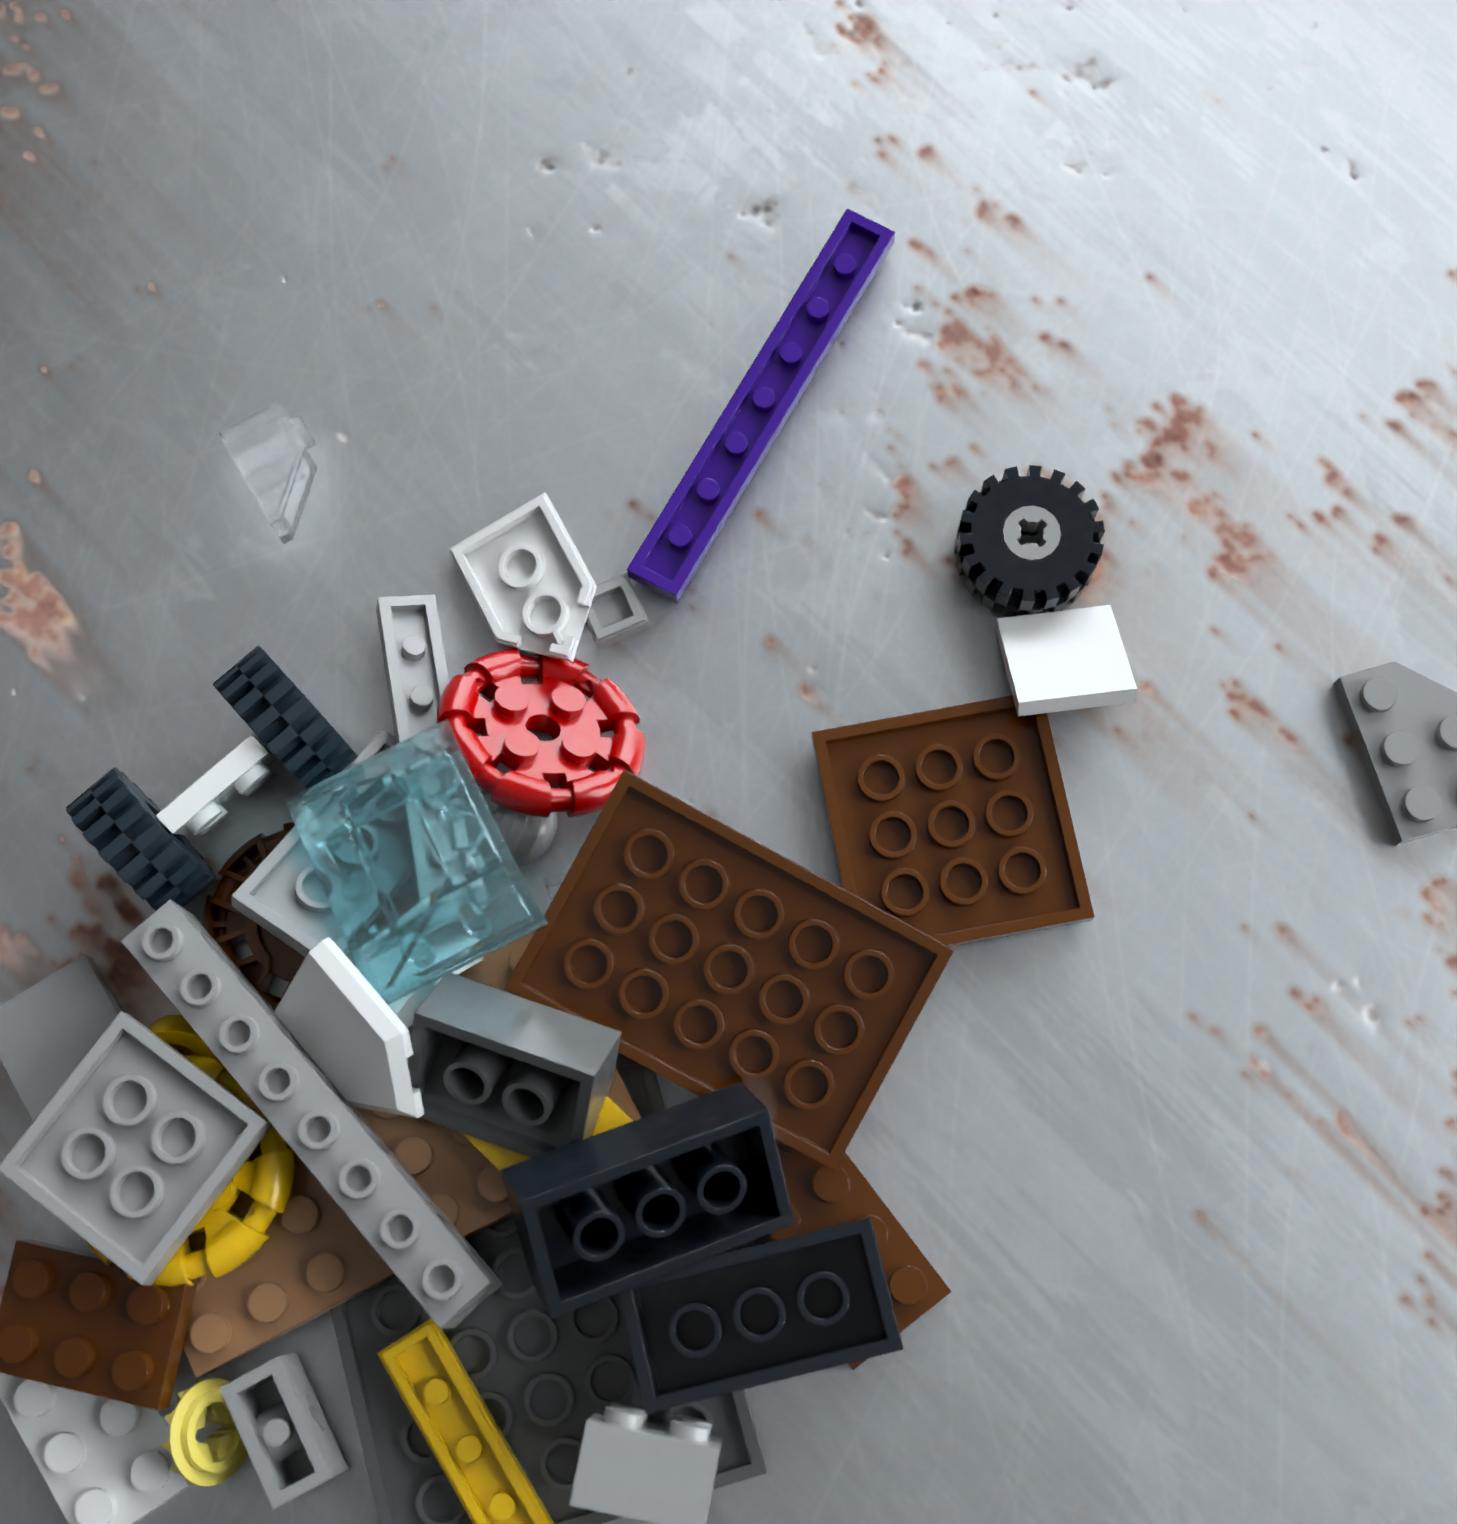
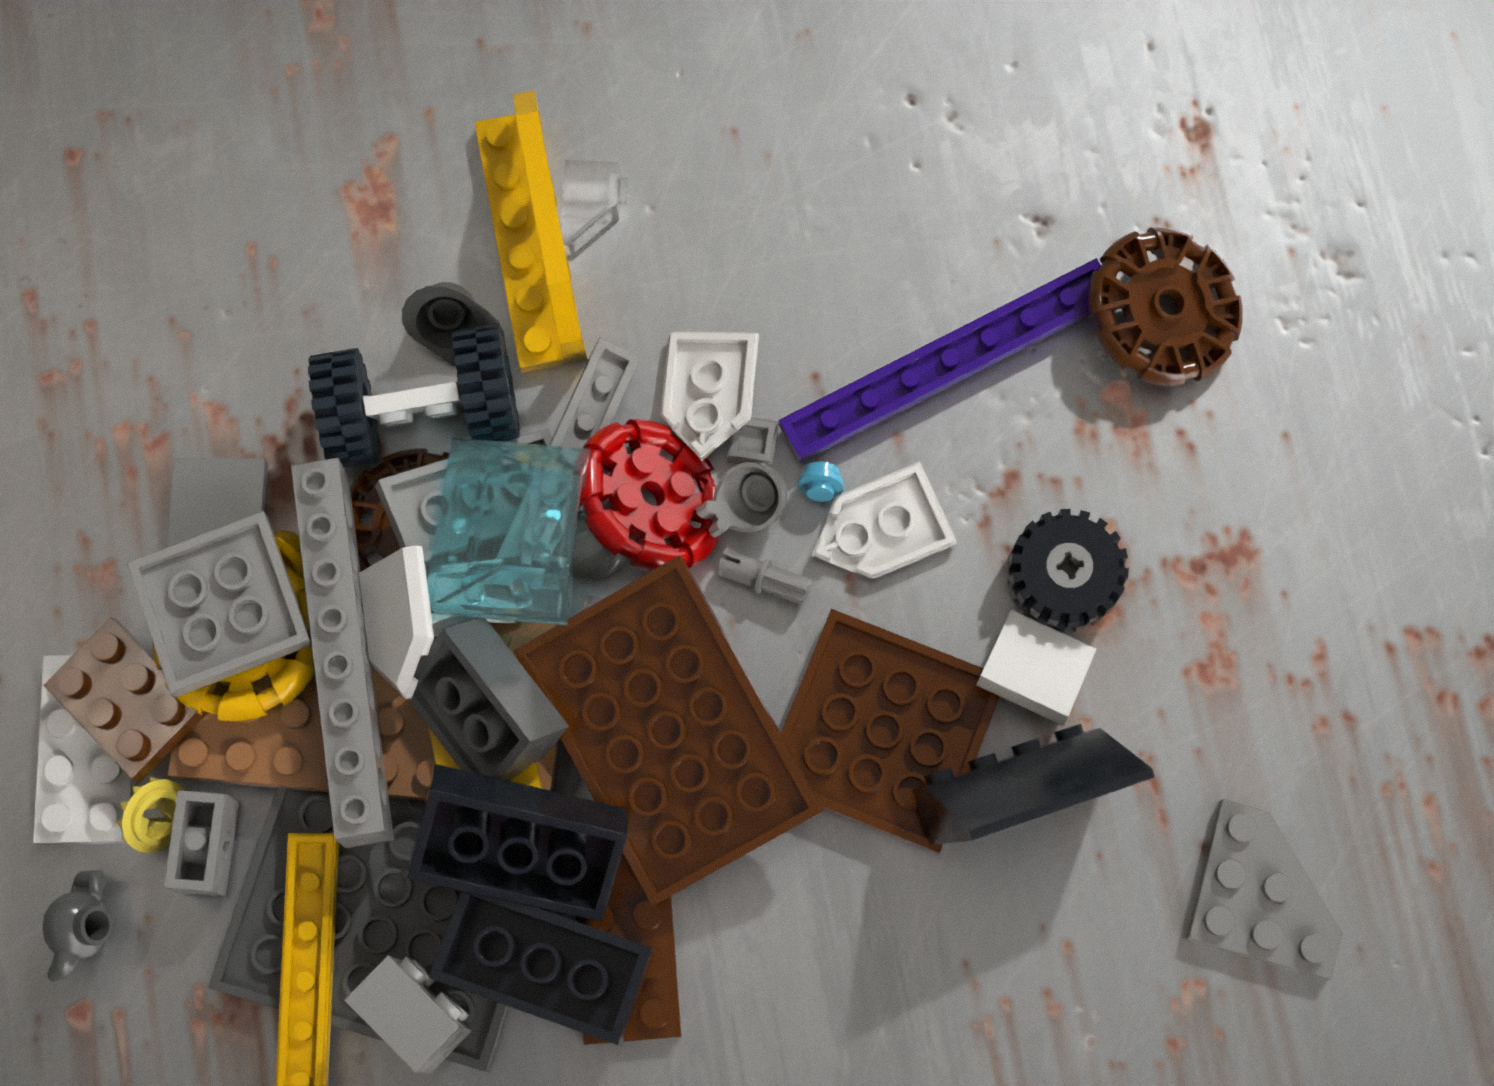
camera: 30 degrees right, 0 degrees up
none -> dark grey piece [402,282,505,366]
none -> yellow plate [475,90,588,373]
none -> light grey piece [696,462,787,538]
none -> light grey axle [717,548,811,604]
none -> medium azure plate [798,462,844,502]
none -> white tile [812,461,957,580]
none -> black slope [912,724,1155,845]
none -> reddish brown plate [1088,227,1243,386]

